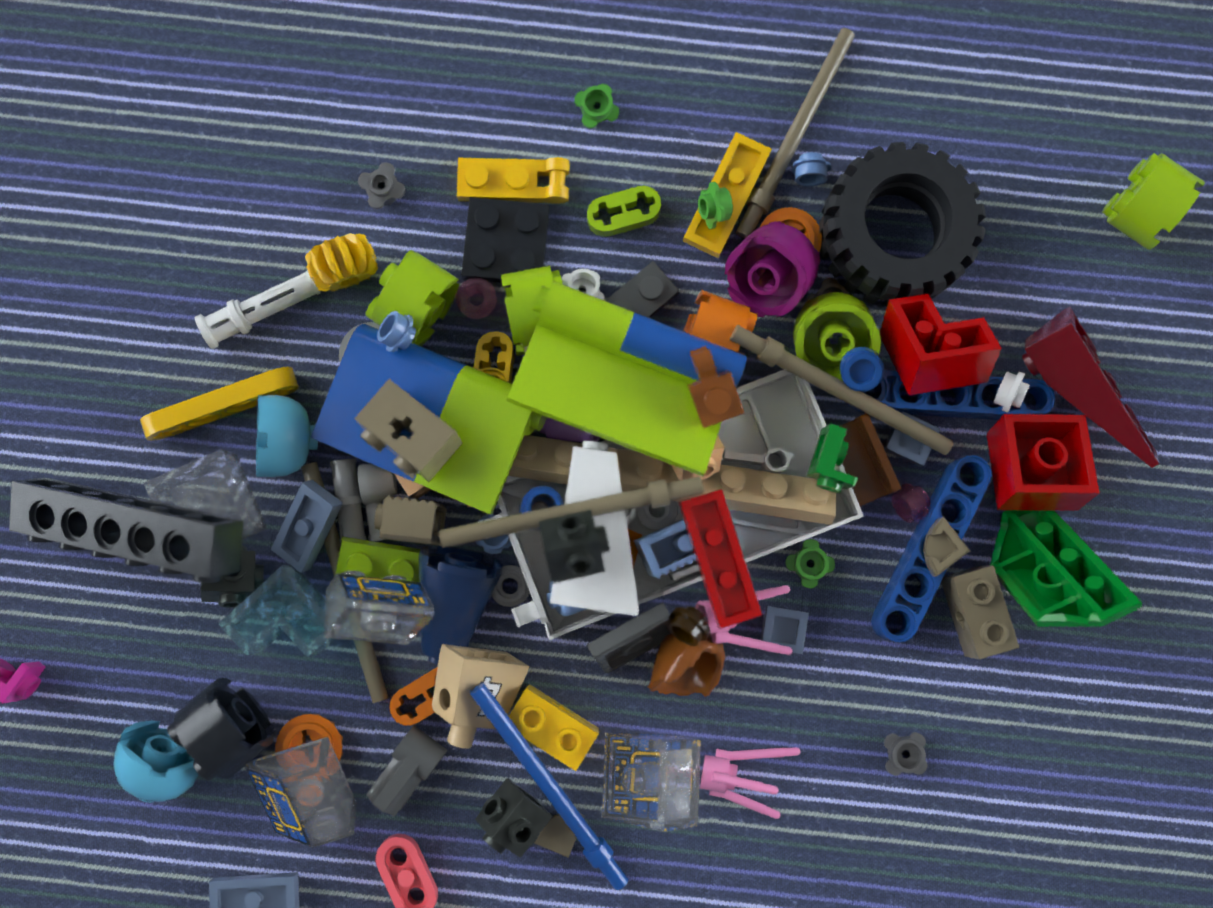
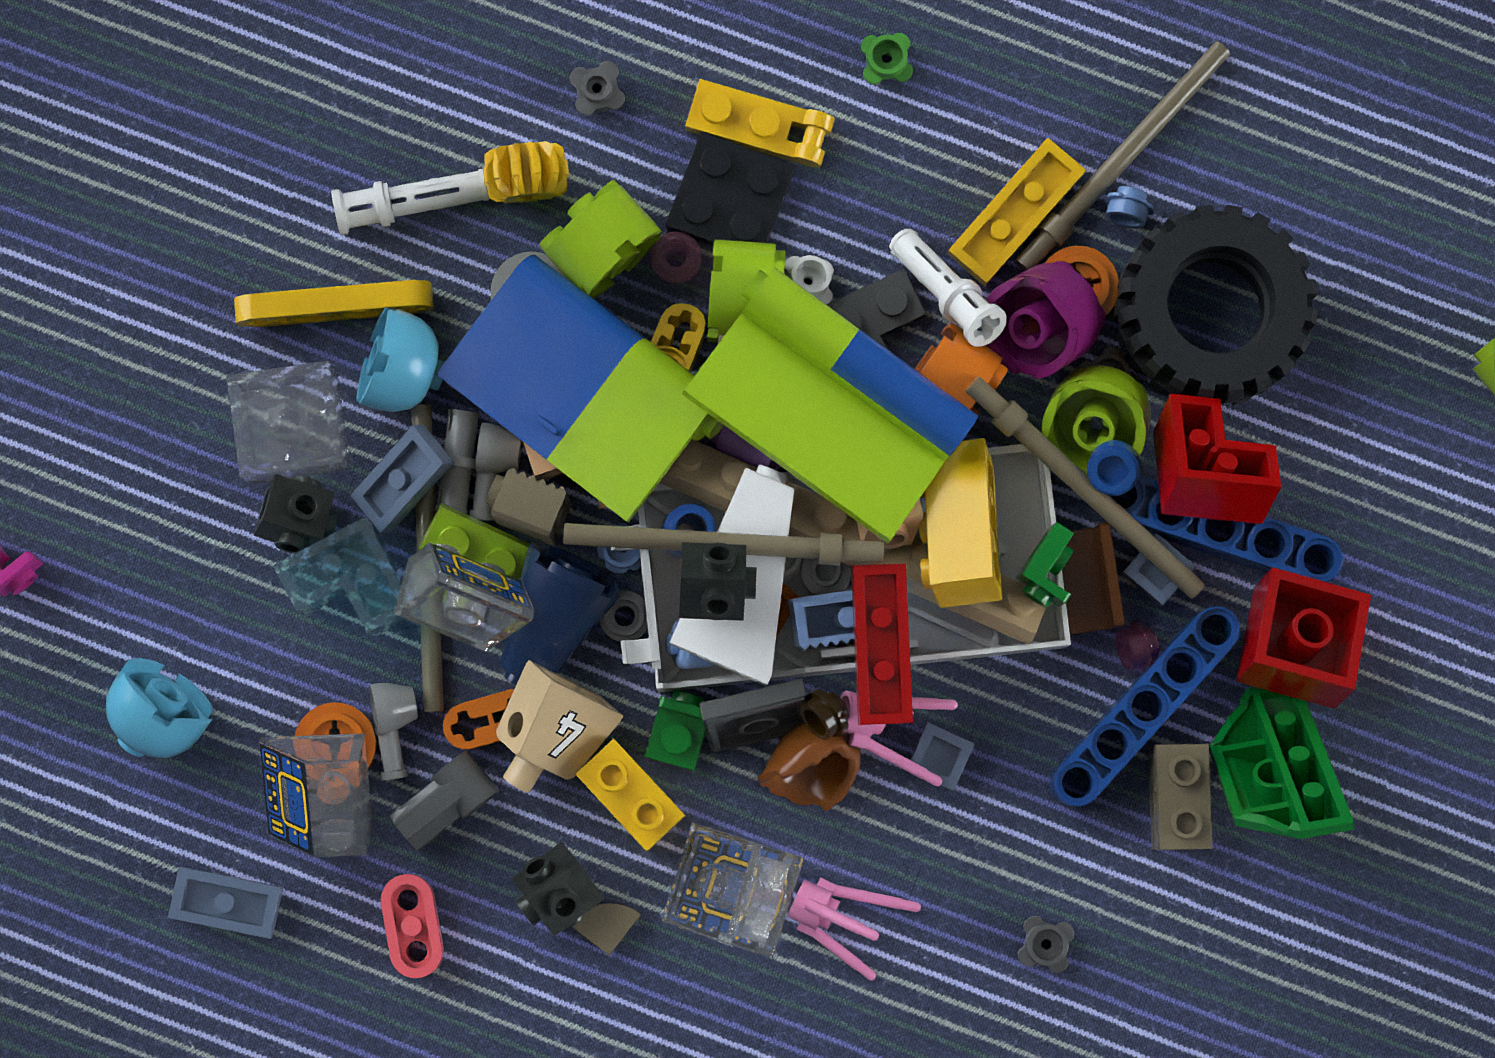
camera: 15 degrees right, 0 degrees up
black brick [9,477,244,583] -> none
black brick [168,678,274,781] -> none
dark tan brick [354,379,462,482] -> none
medium blue plate [377,311,416,352] -> none
blue bar [470,683,628,890] -> none
lime beam [587,186,661,237] -> none
dark orange plate [687,346,745,428] -> none
bright green plate [698,182,733,229] -> none
bright green plate [785,539,835,588] -> none
dark tan tile [924,517,970,577] -> none
white plate [993,372,1030,413] -> none
dark red wedge [1022,307,1160,468] -> none
none -> light grey bar [369,683,418,780]
none -> green bracket [645,690,706,771]
none -> white pin [889,229,1007,347]
none -> yellow brick [918,438,1002,608]

